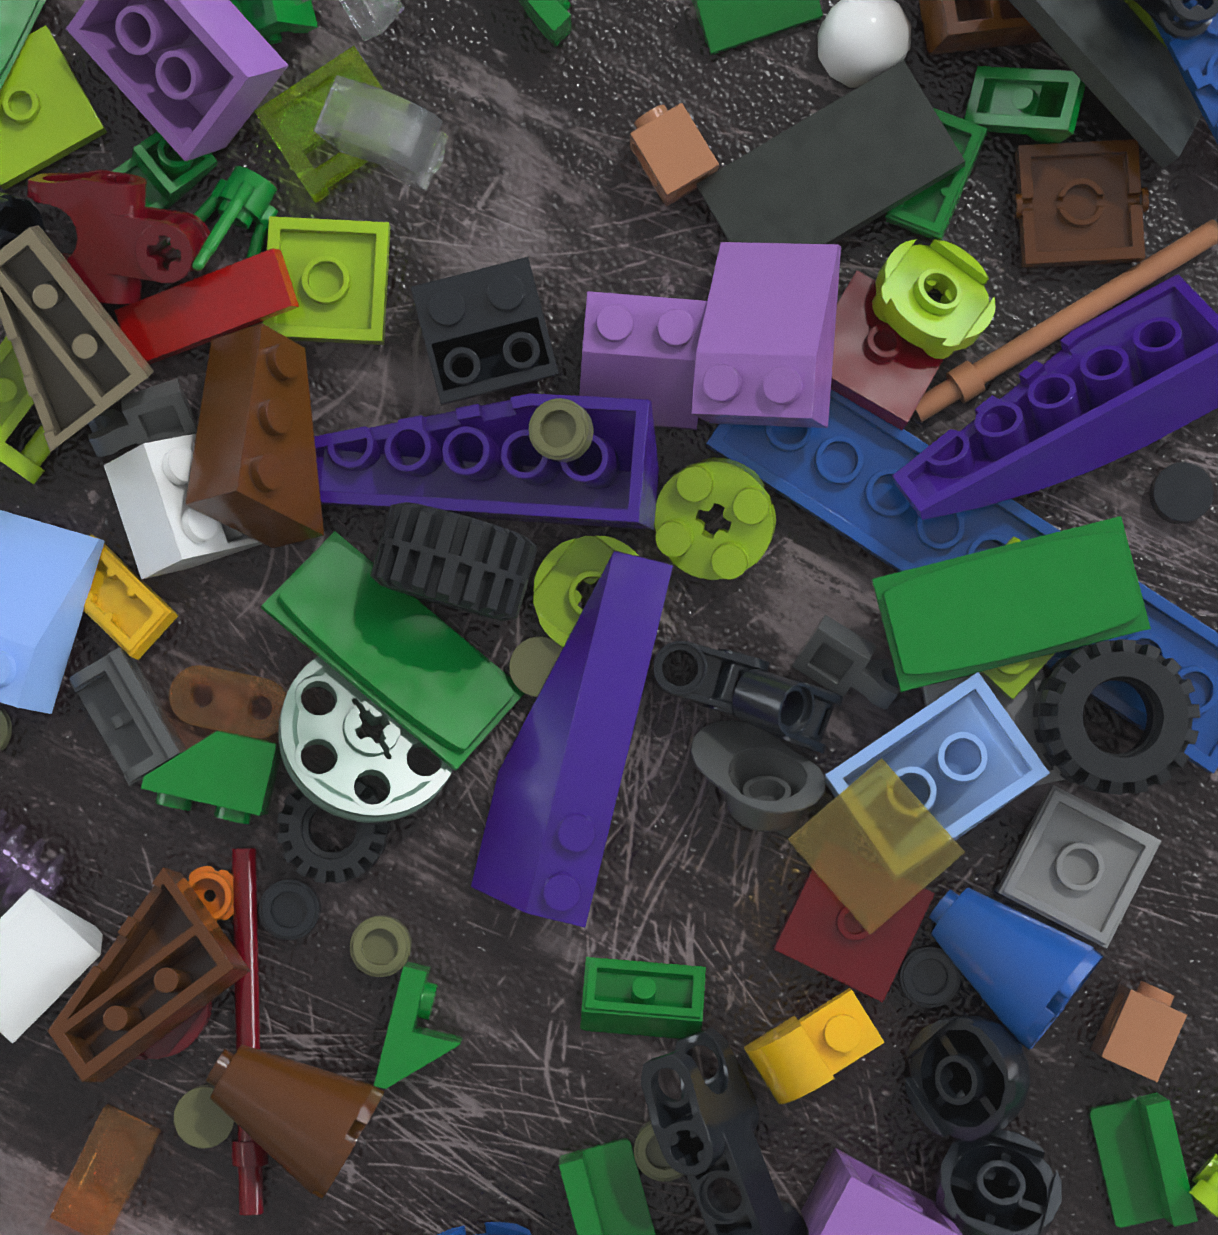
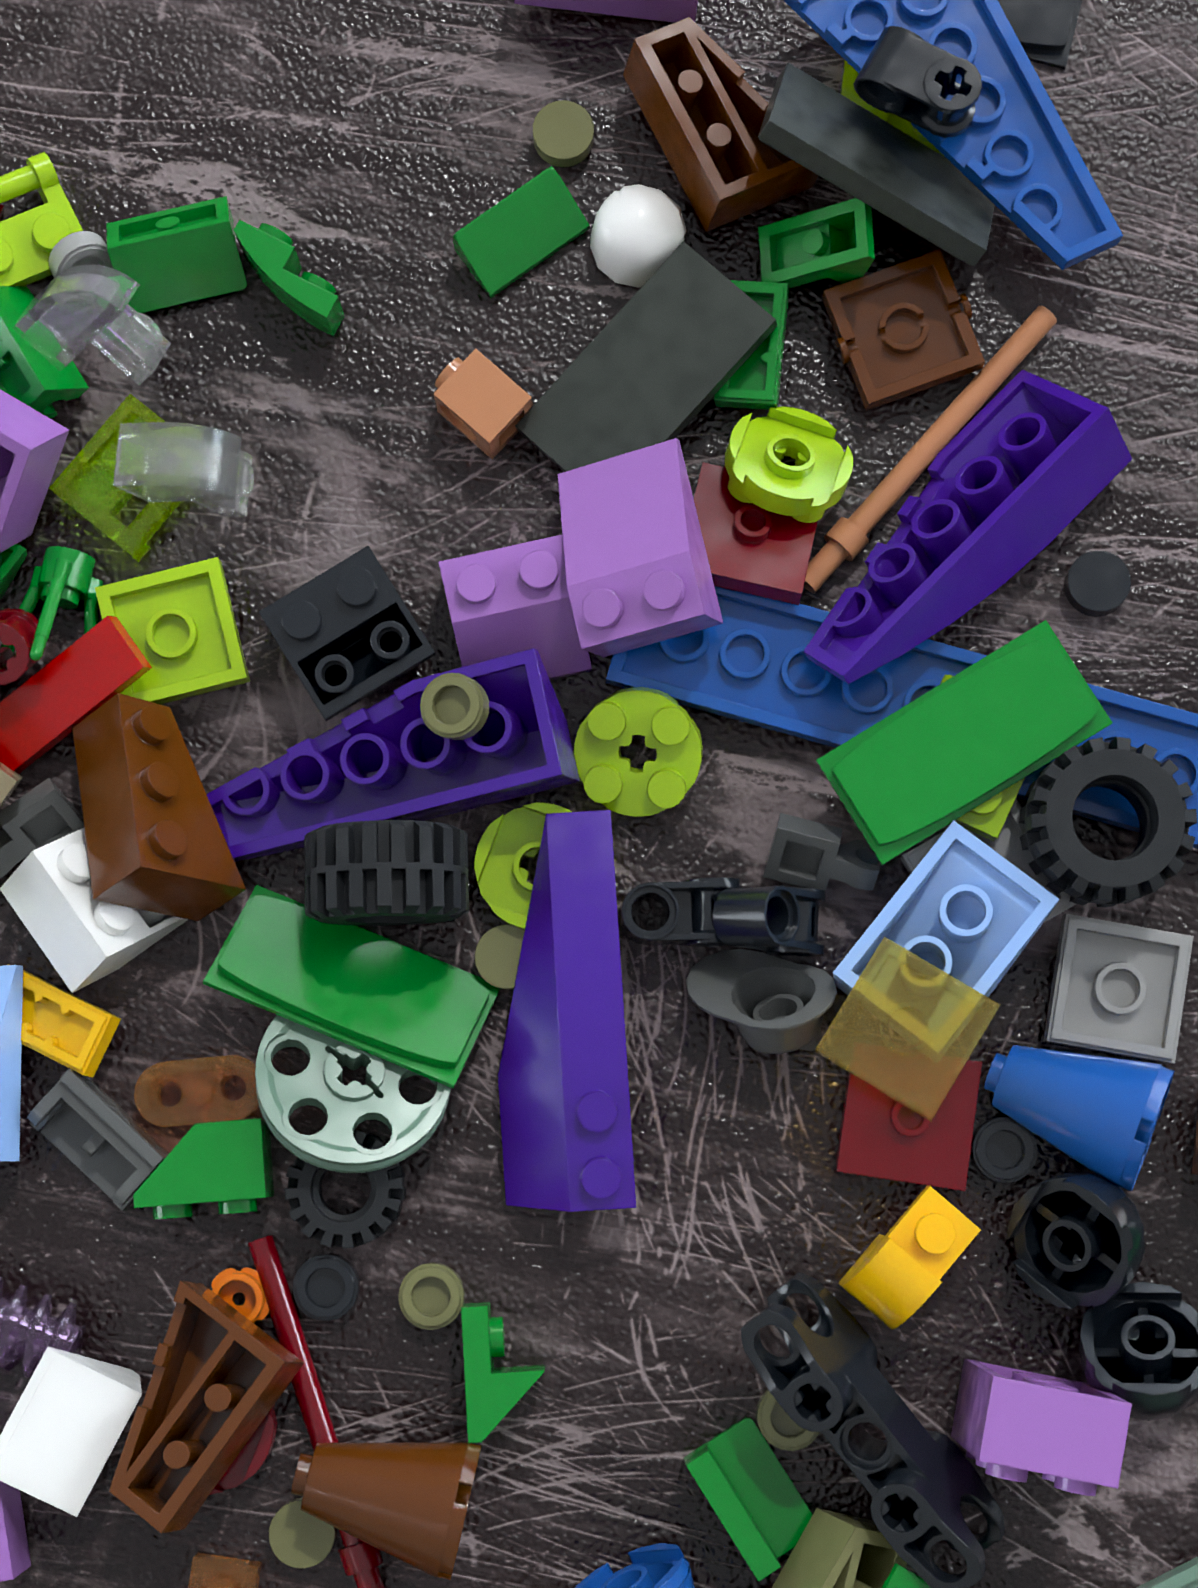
camera: 15 degrees left, 5 degrees down
green slope [580,957,706,1039] -> none

